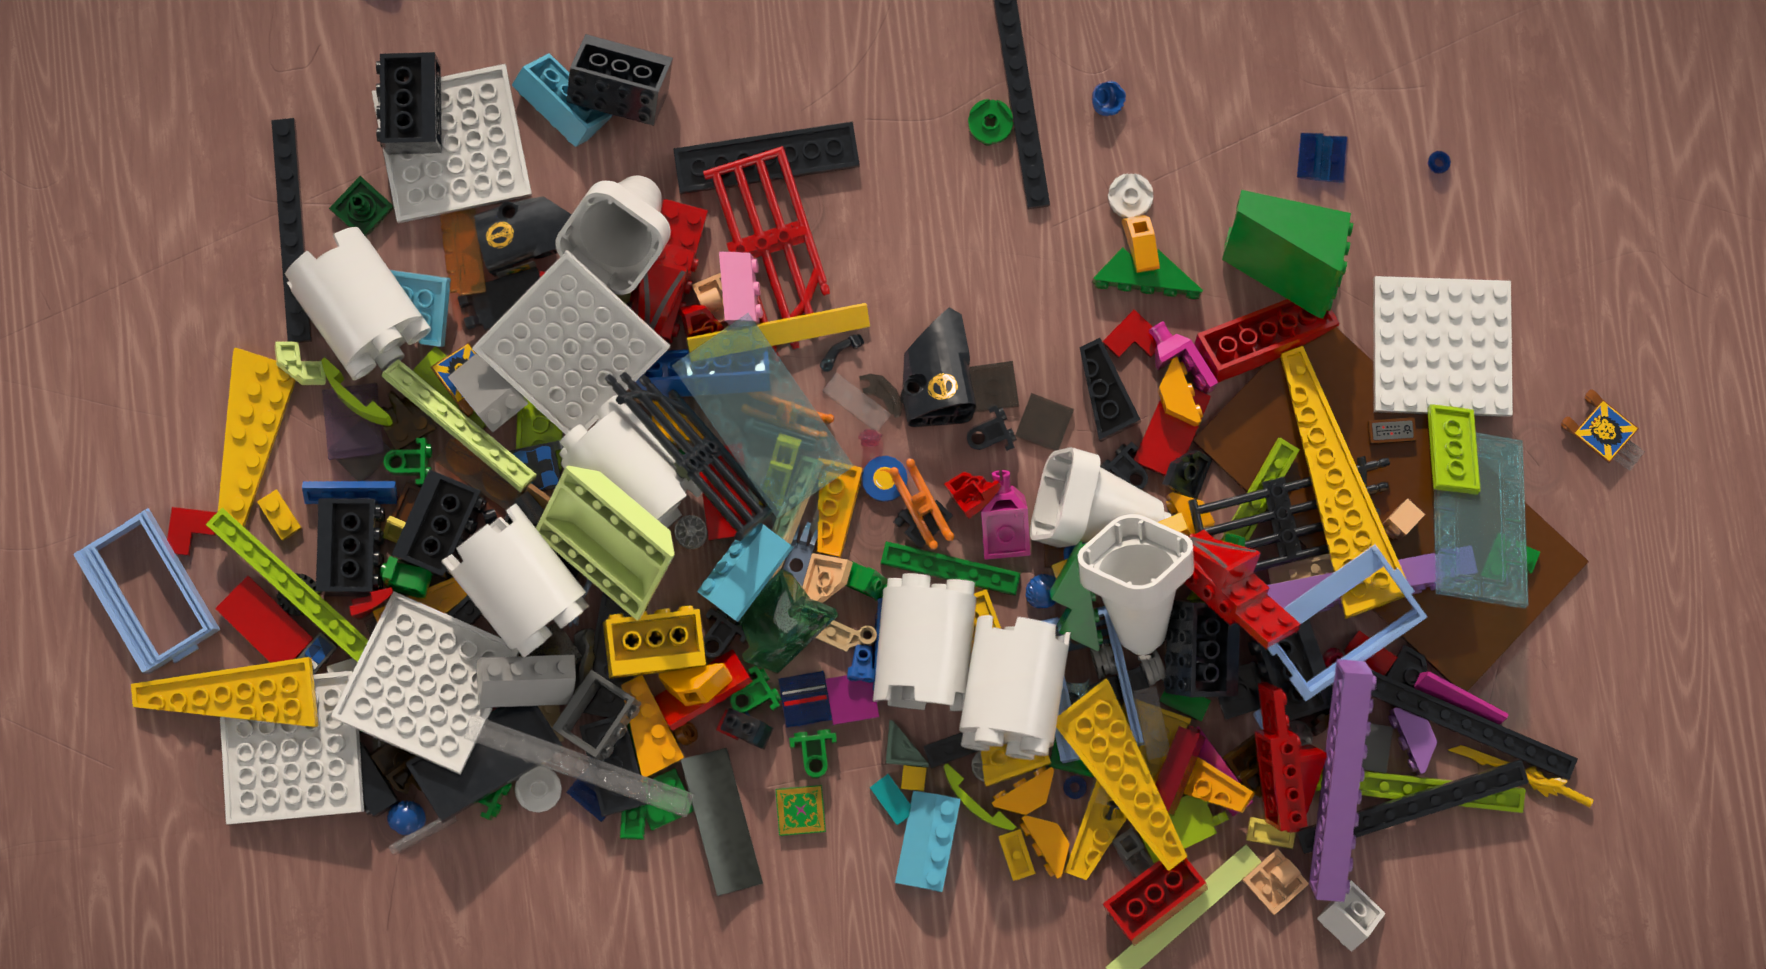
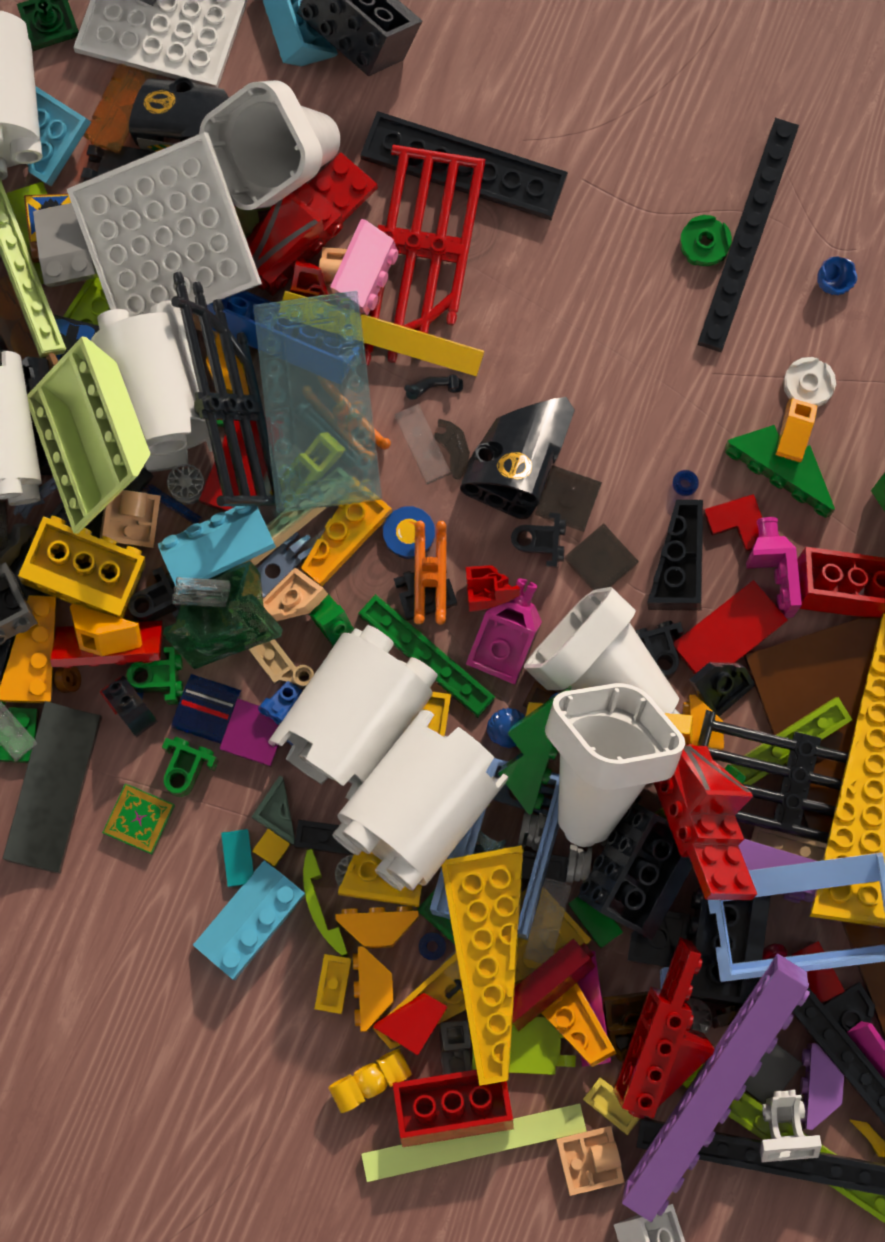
camera: 30 degrees right, 5 degrees down
clear pink plate [858,429,883,447] -> none
light orange slope [1157,357,1203,426] -> none
none -> light nougat plate [100,490,161,548]
none -> blue piece [143,484,204,524]
none -> clear tile [172,577,231,607]
none -> yellow piece [328,1049,412,1113]
none -> red slope [373,993,448,1055]
none -> clear blue plate [672,470,699,496]
none -> white tile [760,1090,822,1162]

